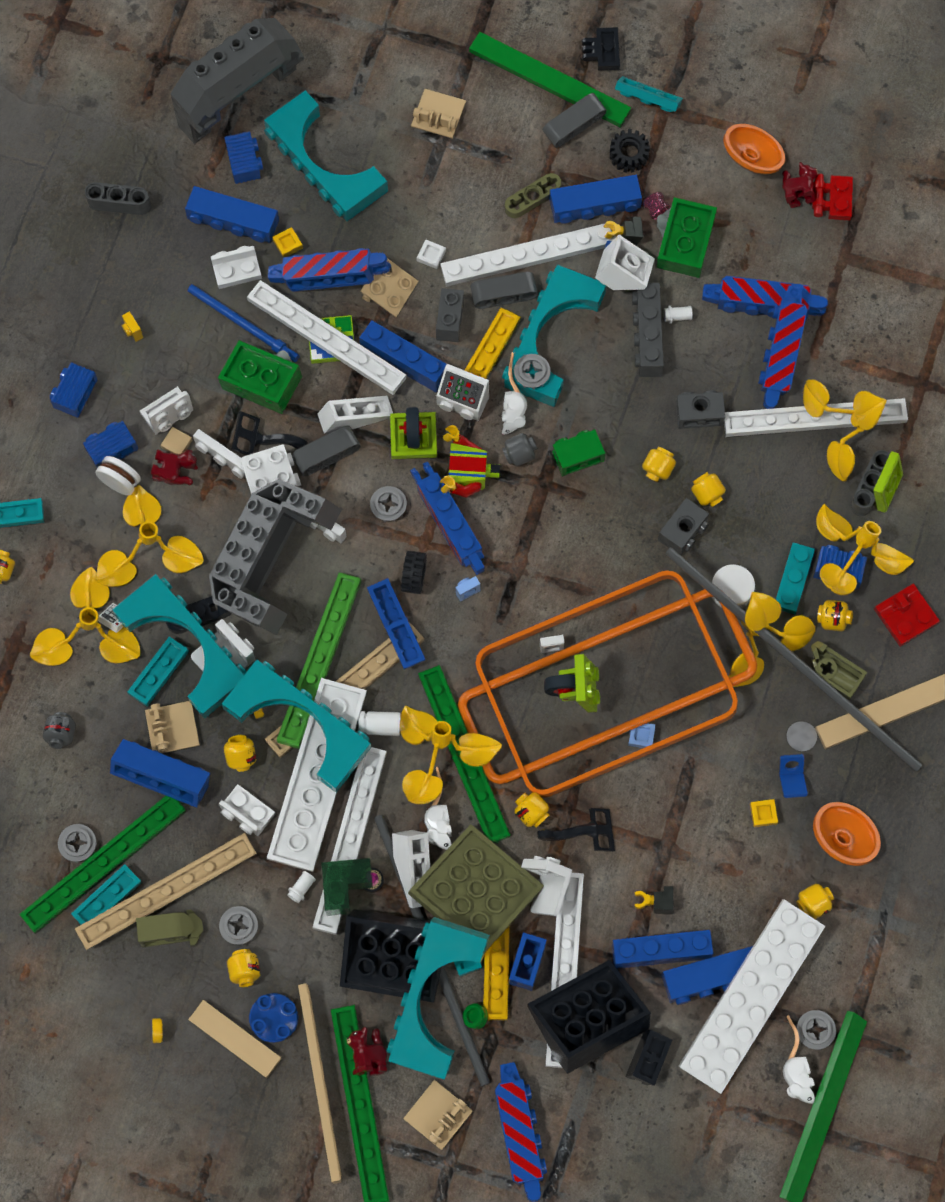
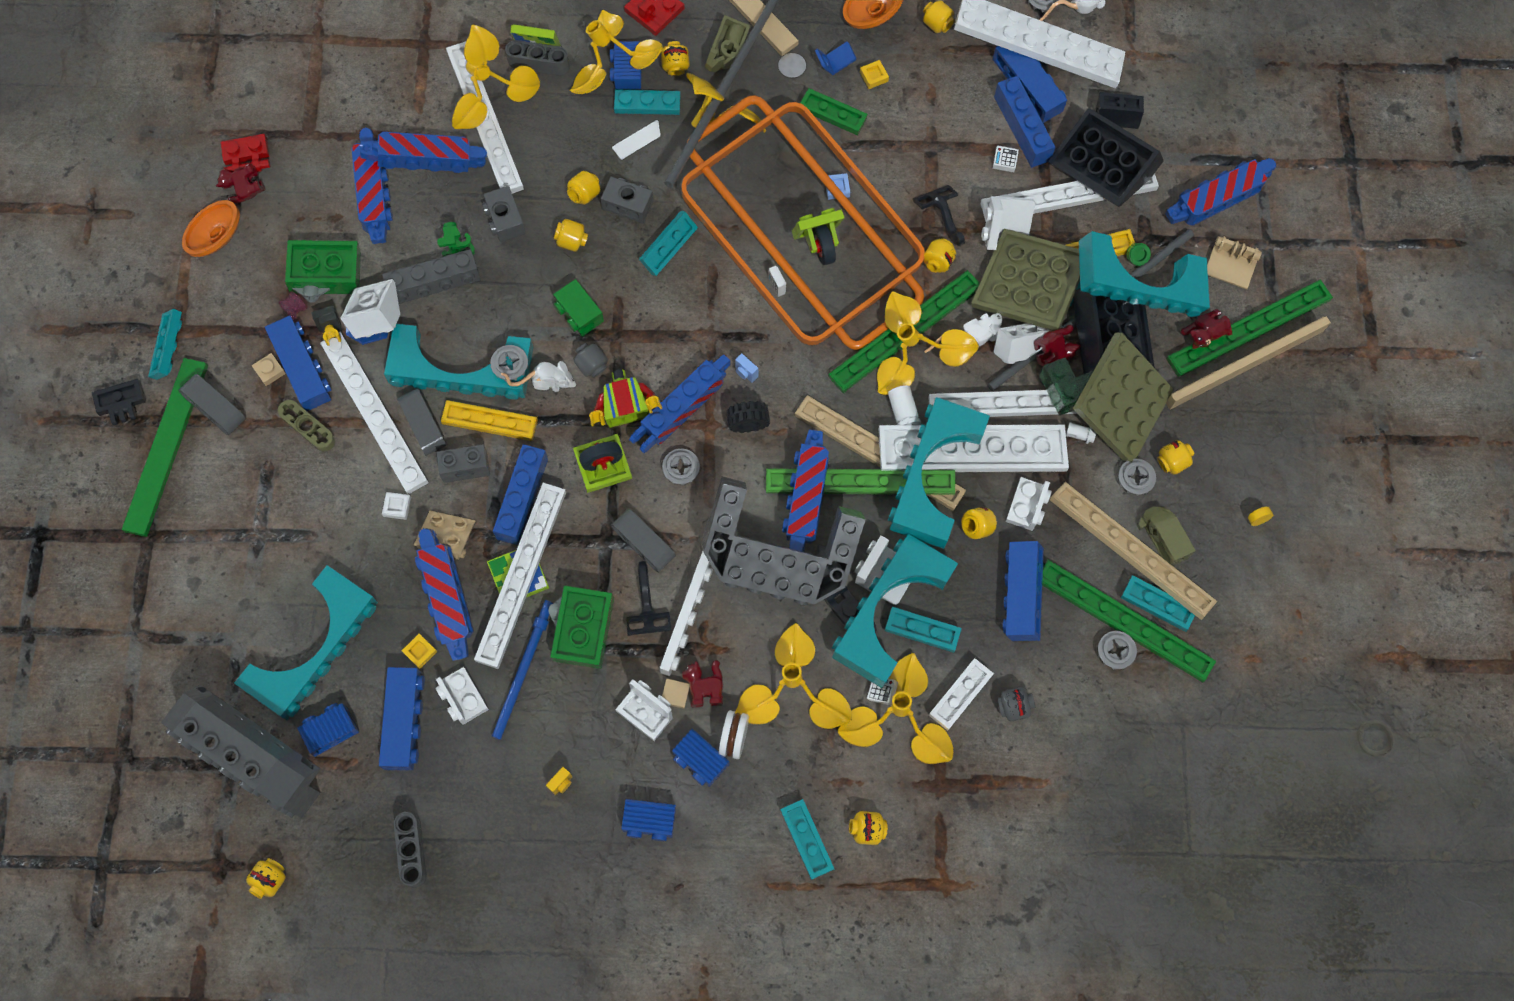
camera: 110 degrees left, 0 degrees up
tan hinge [145,701,200,753] -> none
tan tile [188,1000,282,1078] -> none
white bracket [241,444,301,495] -> none
blue dish [249,993,298,1043] -> none
white slope [318,396,393,434] -> none
blue slope [367,578,426,670] -> none
tan hinge [411,89,466,139] -> none
slope [436,364,489,421] -> none
blue brick [509,933,547,991] -> none
black tyre [609,129,650,173] -> none
pearl dark grey piece [635,886,673,914] -> none
white pin [663,306,692,324] -> none
white head [712,565,755,608] -> none
none -> yellow head [246,858,286,899]
none -> tan plate [252,353,286,386]
none -> green piece [437,222,475,257]
none -> white sticker [612,120,660,159]
none -> teal plate [639,211,698,276]
none -> blue hinge [782,430,829,552]
none -> green plate [800,88,868,136]
none -> white plate [929,658,994,731]
none -> white tile [993,146,1019,172]
none -> dark red animal [1033,324,1080,369]
none -> olive plate [1073,333,1173,463]

